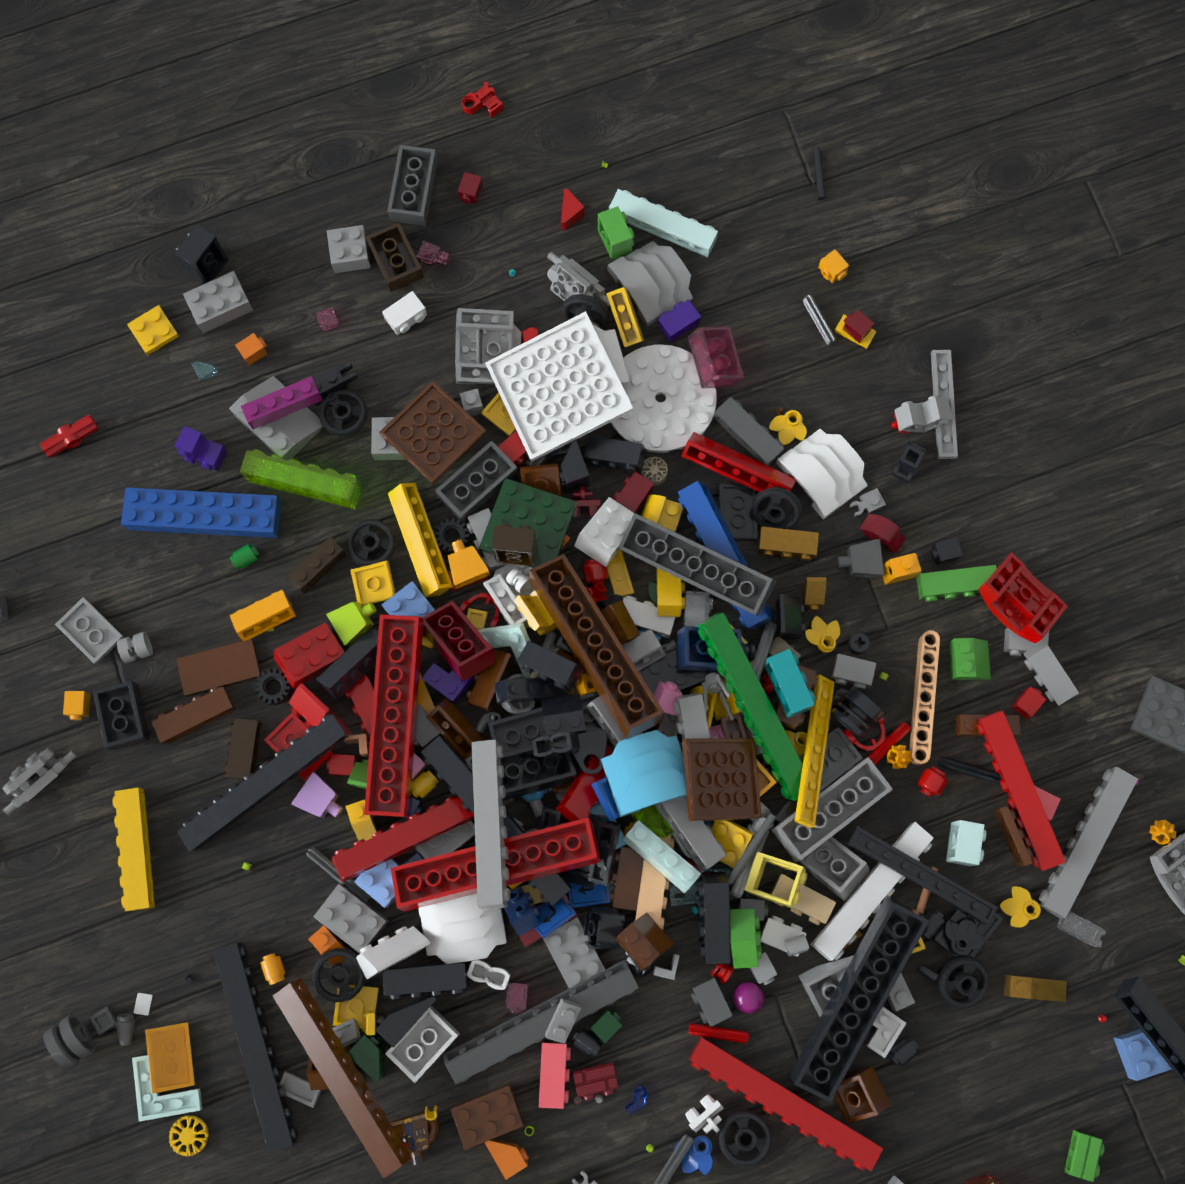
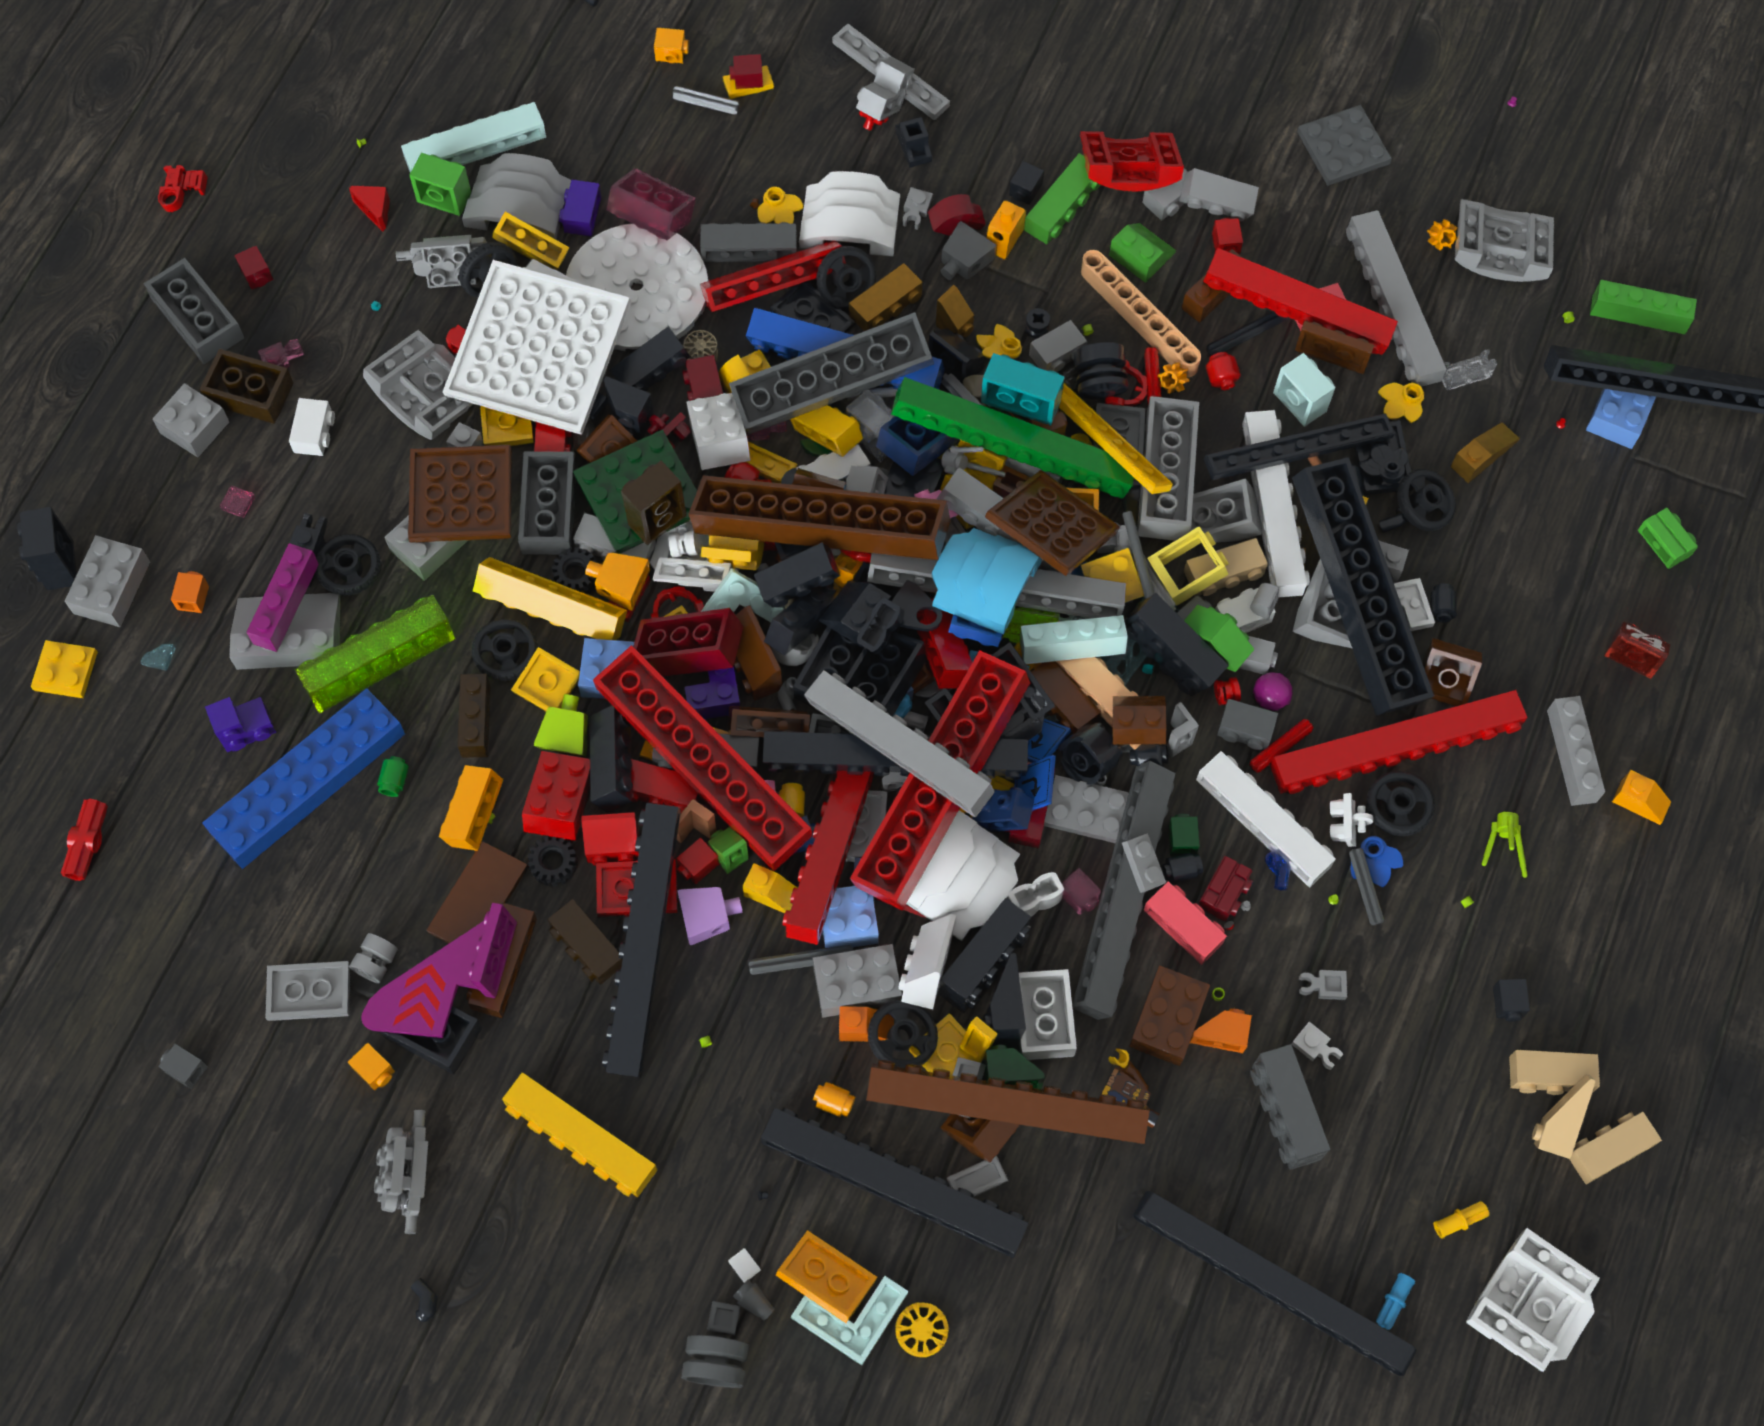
camera: 50 degrees left, 10 degrees down
none -> magenta piece [361,903,517,1038]
none -> white brick [1196,751,1336,888]

